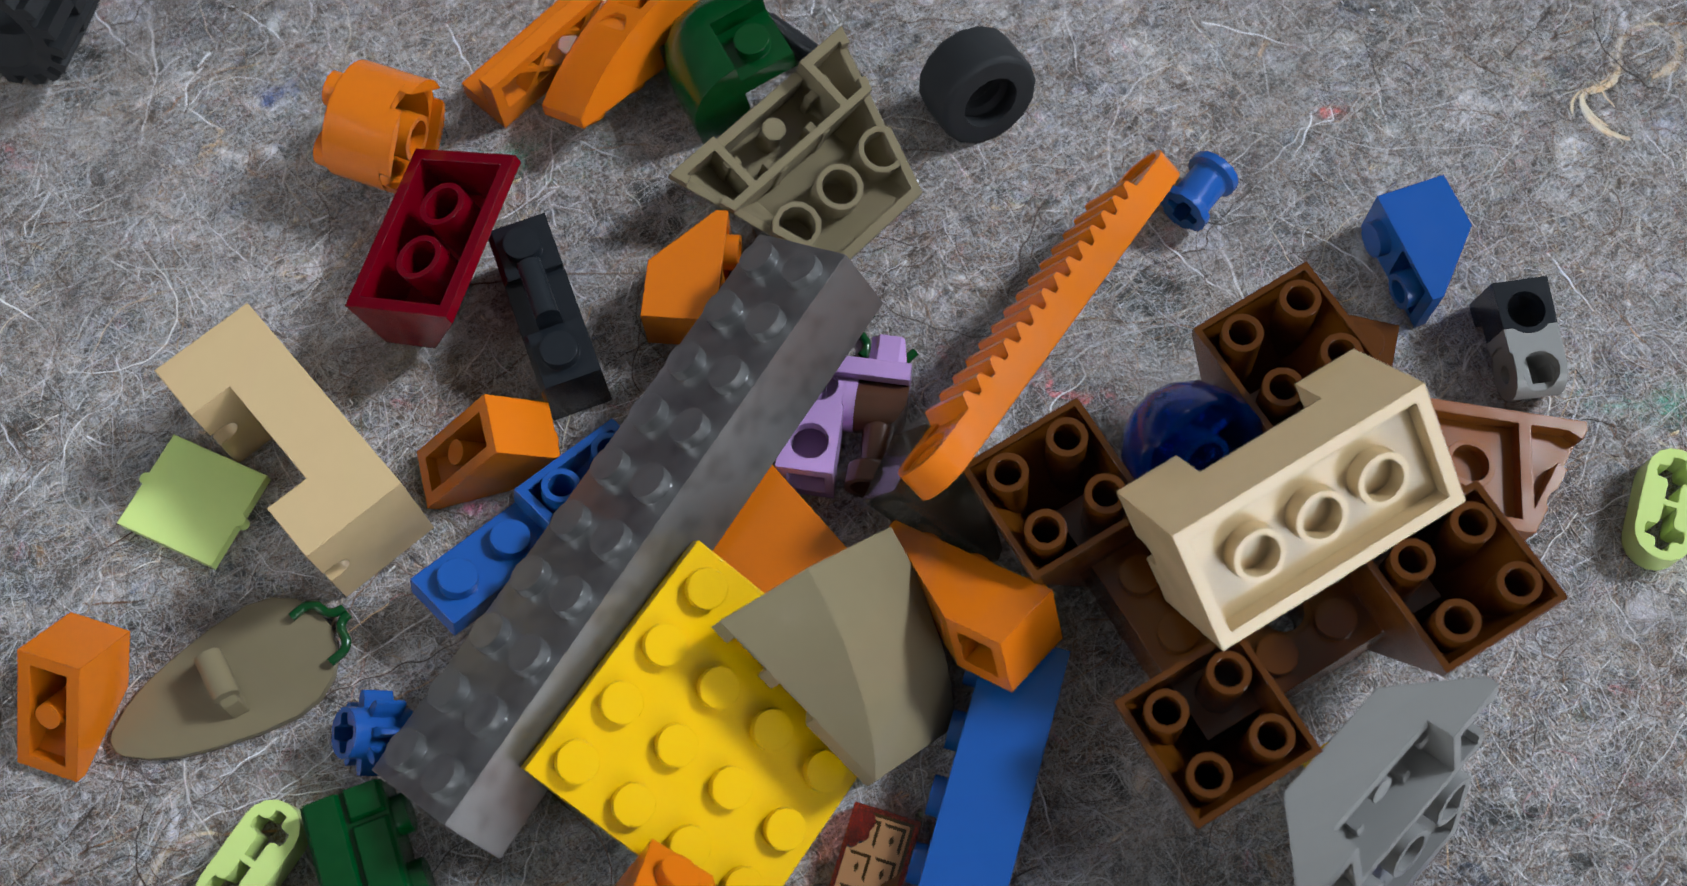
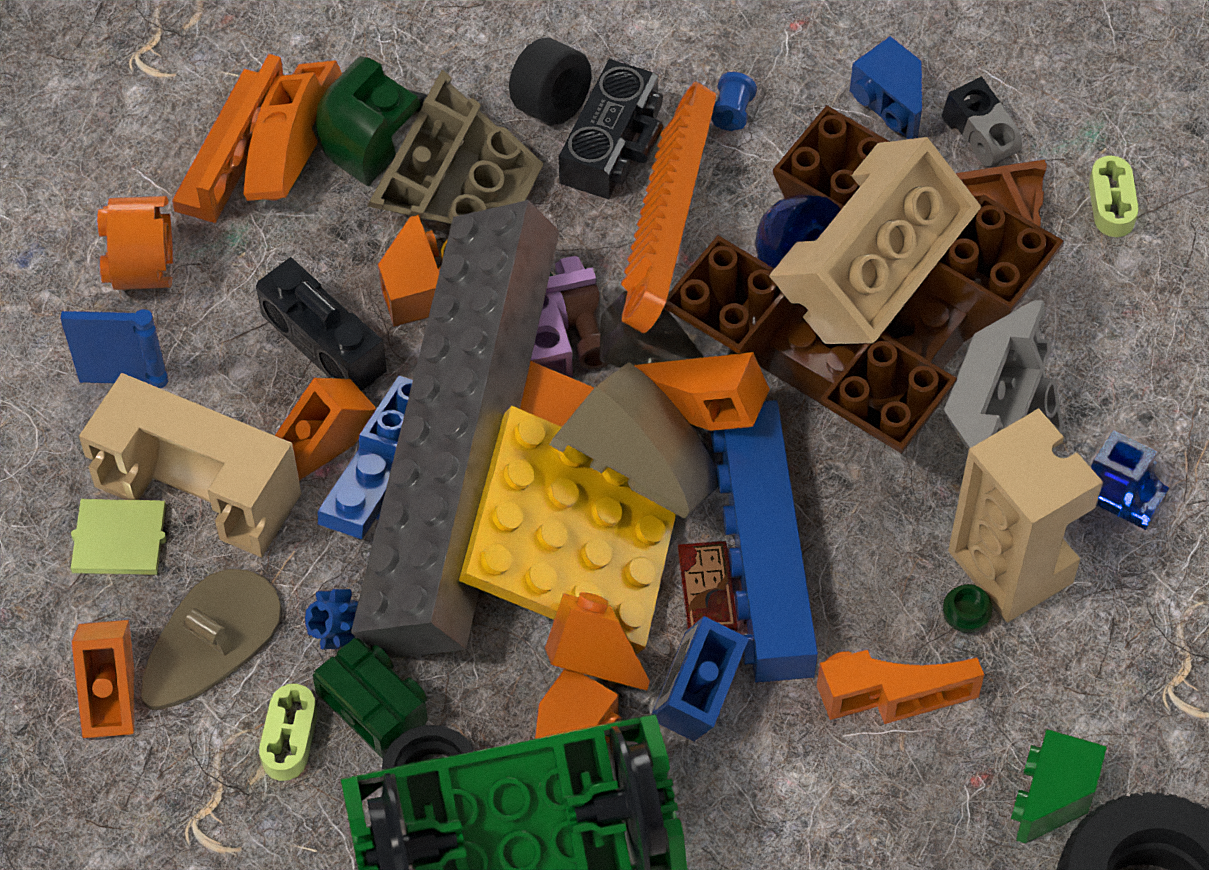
camera: 25 degrees left, 10 degrees down
dark green piece [288,600,352,666] -> none
dark red slope [345,148,521,349] -> none
none -> blue piece [60,309,168,388]
none -> black piece [558,59,664,199]

